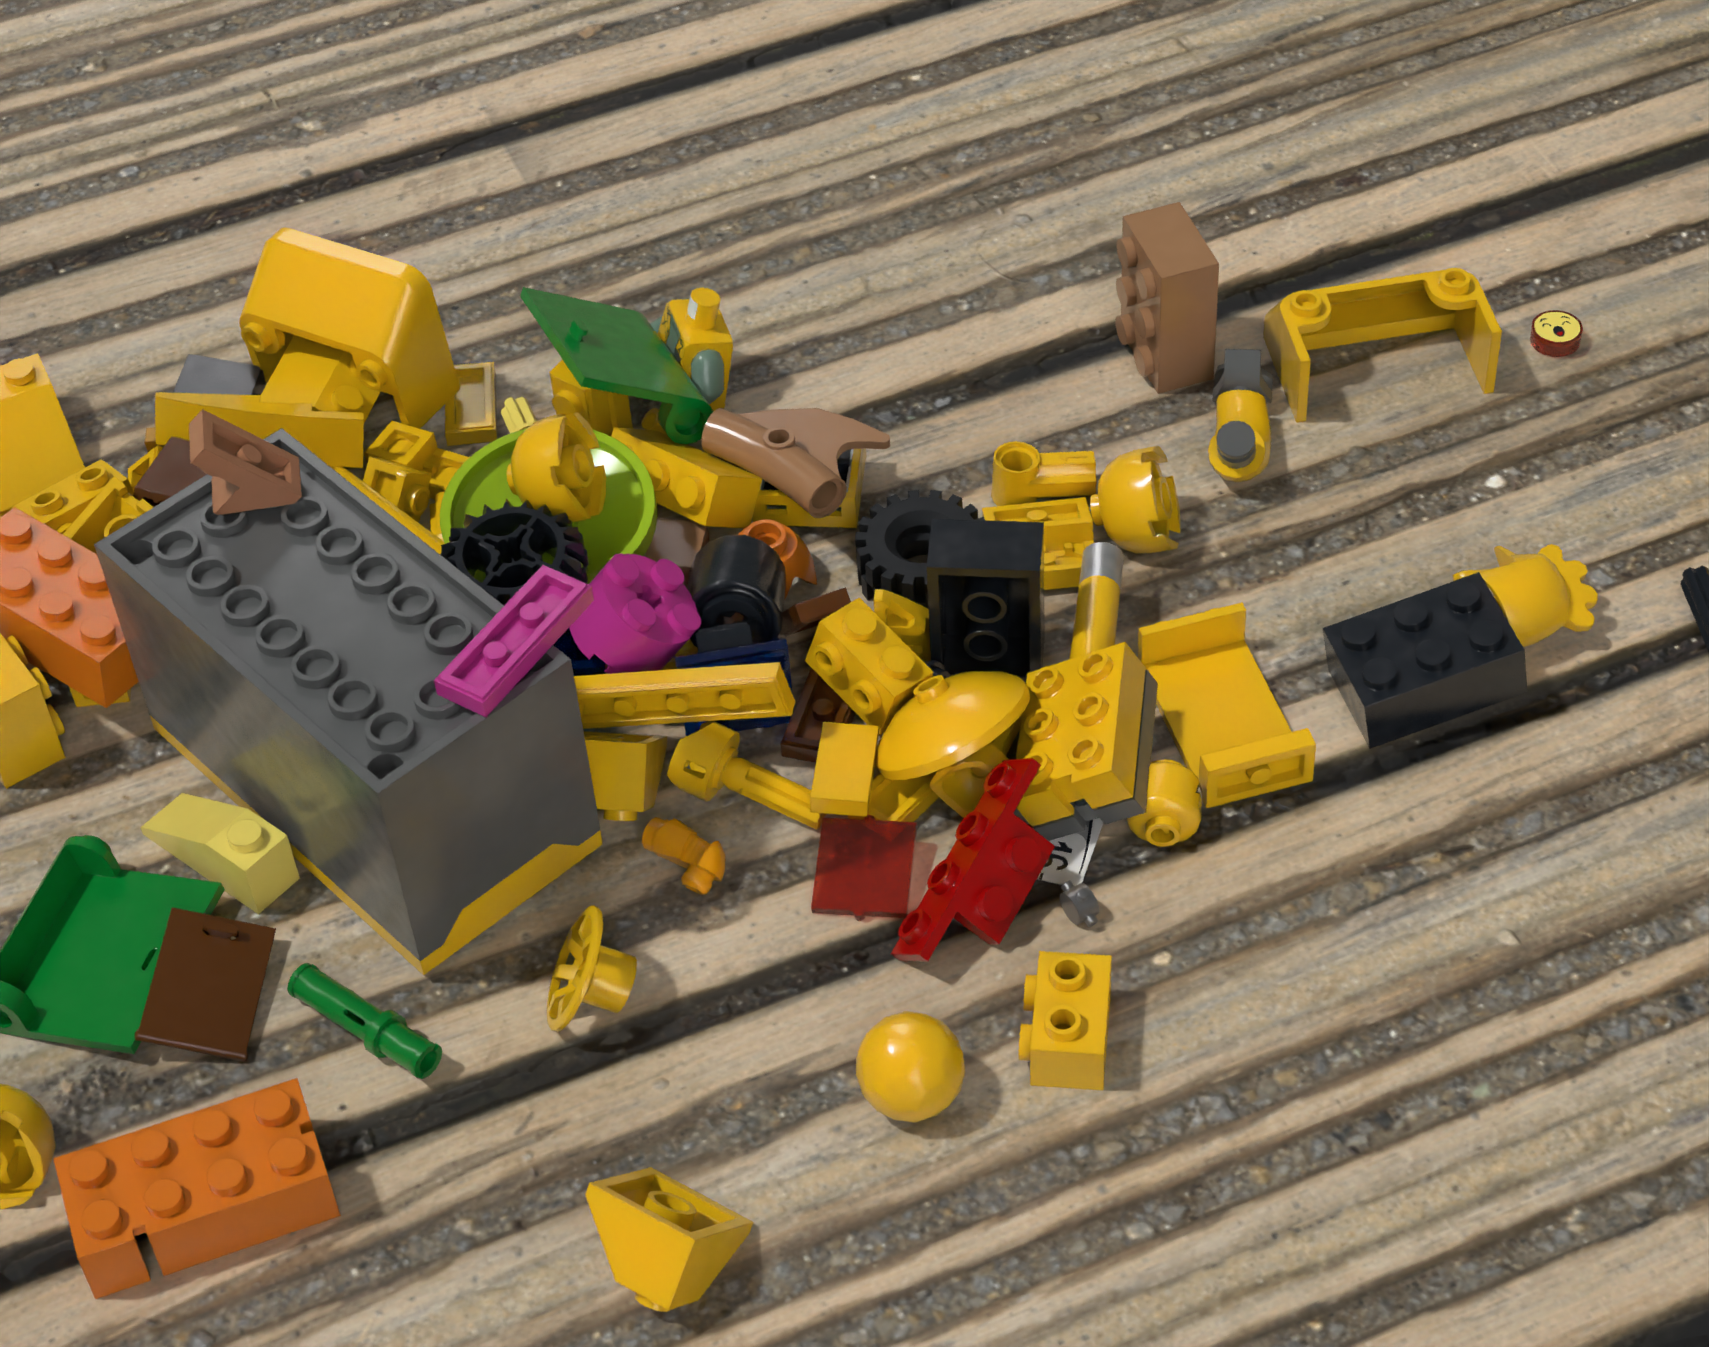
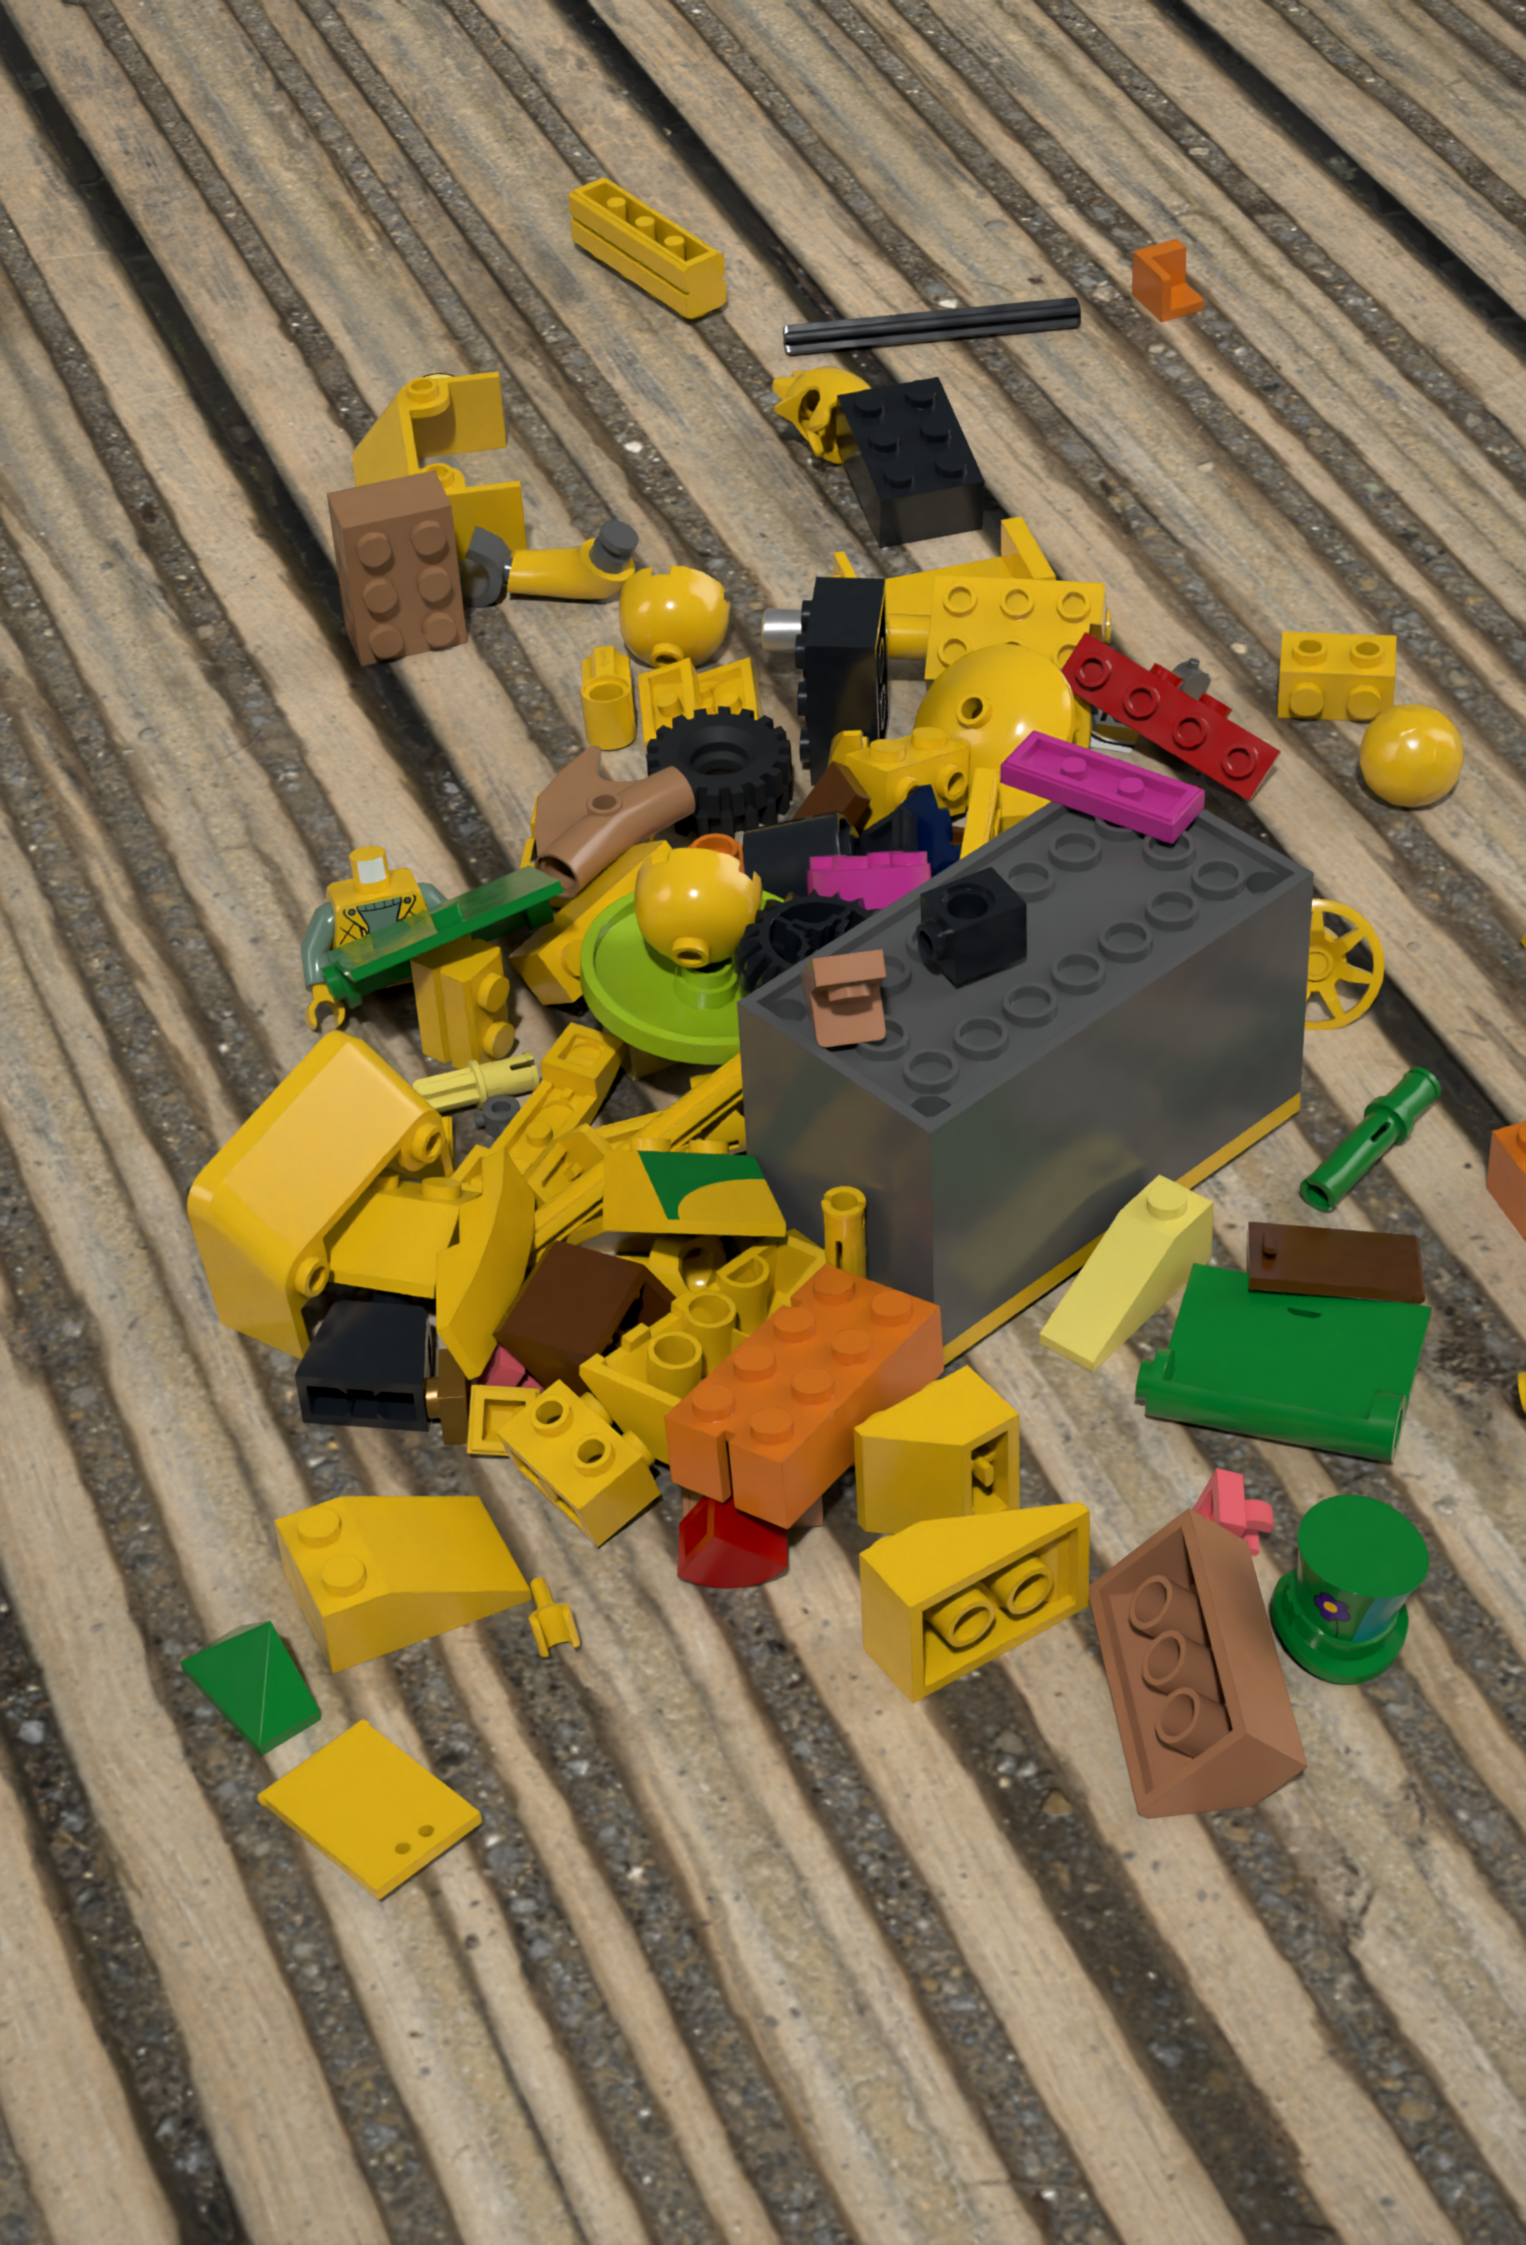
camera: 90 degrees left, 5 degrees down
none -> black brick [916,867,1027,984]

